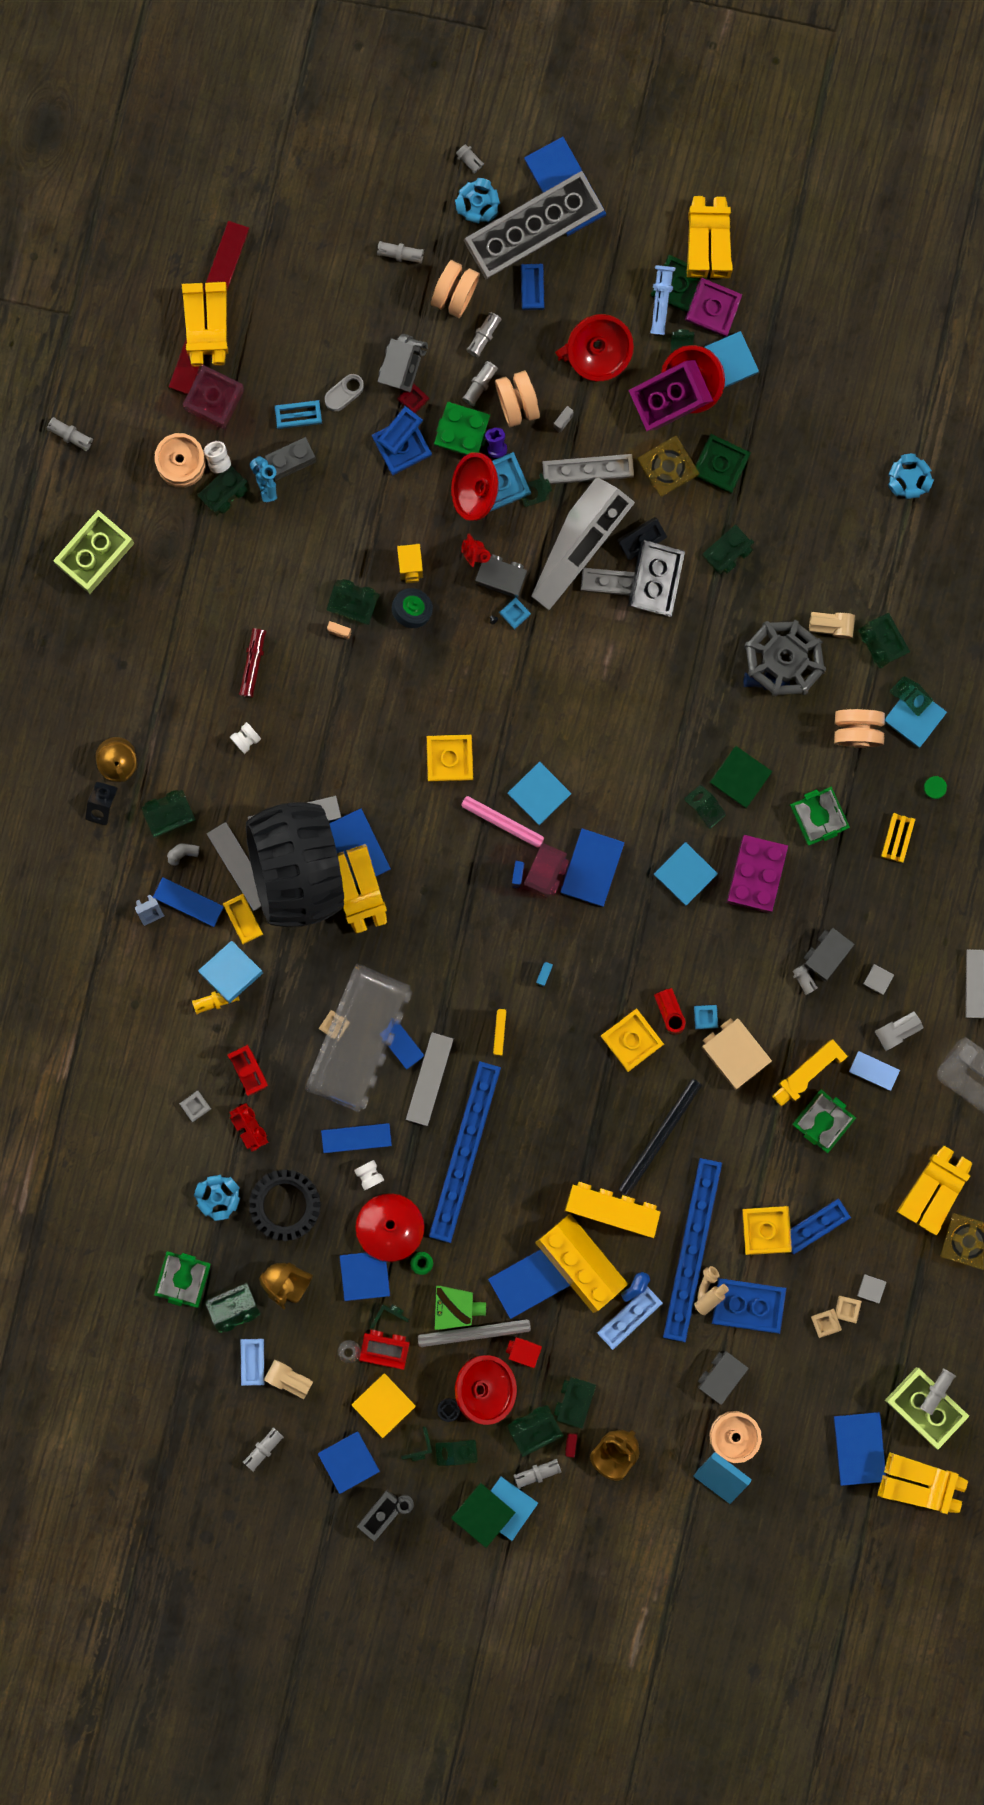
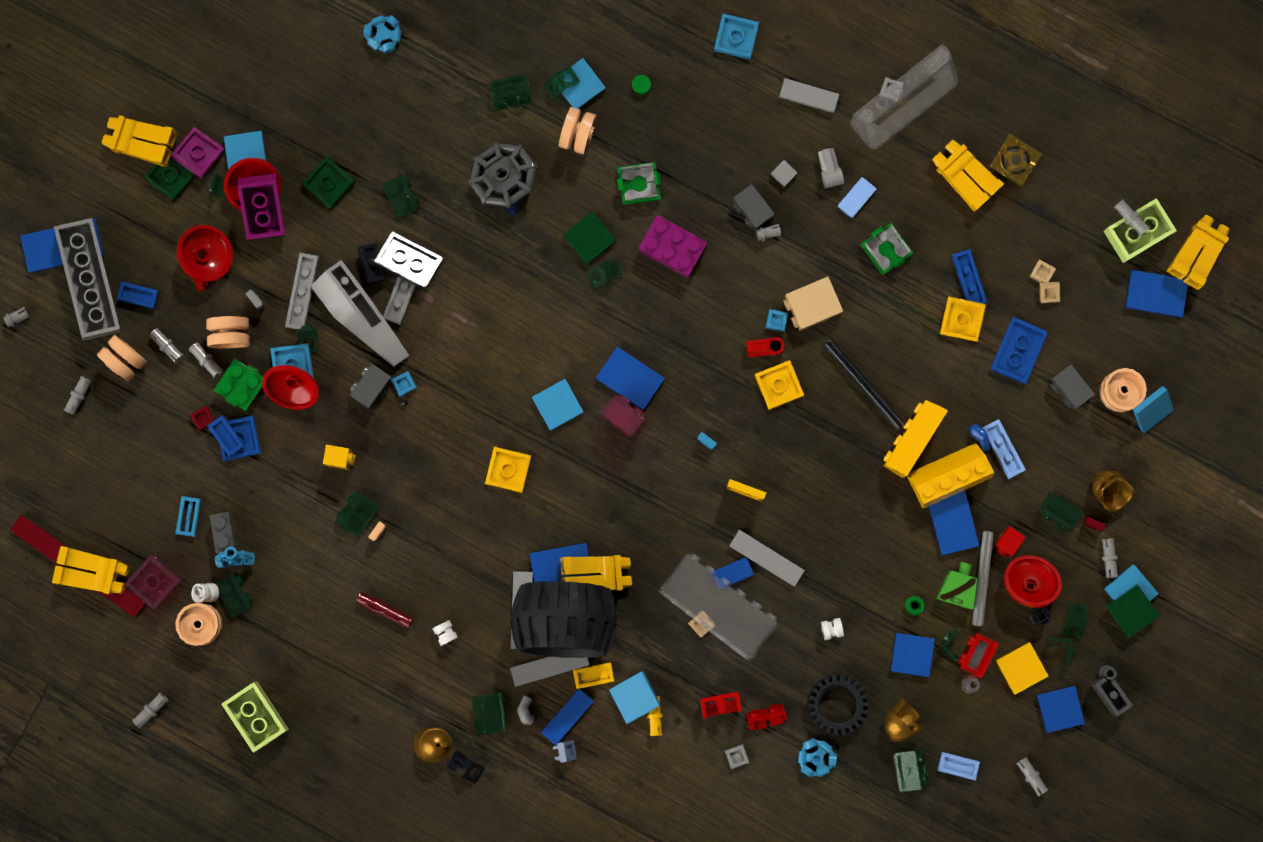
camera: 70 degrees left, 0 degrees up
piece [154,1251,211,1308] -> none
tan piece [264,1359,313,1399] -> none
blue tile [321,1123,392,1153] -> none
light grey piece [325,374,364,412] -> none
red dish [356,1194,424,1262] -> none
hinge [378,334,428,392] -> none
black wheel [392,588,433,628] -> none
blue tile [429,1061,501,1243] -> none
dark azure piece [455,178,500,224] -> none
red hinge [461,534,491,567] -> none
bright pink axle [462,796,544,848] -> none
dark purple bush [485,428,507,458] -> none
clear green bracket [507,1405,563,1457] -> none
blue tile [511,861,524,888] -> none
clear yellow piece [637,435,699,498] -> none
light blue pin [650,265,676,335] -> none
dark azure tile [653,842,718,906] -> none
blue tile [663,1158,722,1342] -> none
tan plant [695,1266,729,1315] -> none
yellow hips [772,1039,848,1106] -> none
tan piece [809,612,855,639] -> none
light grey tile [857,1274,886,1303] -> none
yellow tile [881,813,915,863] -> none

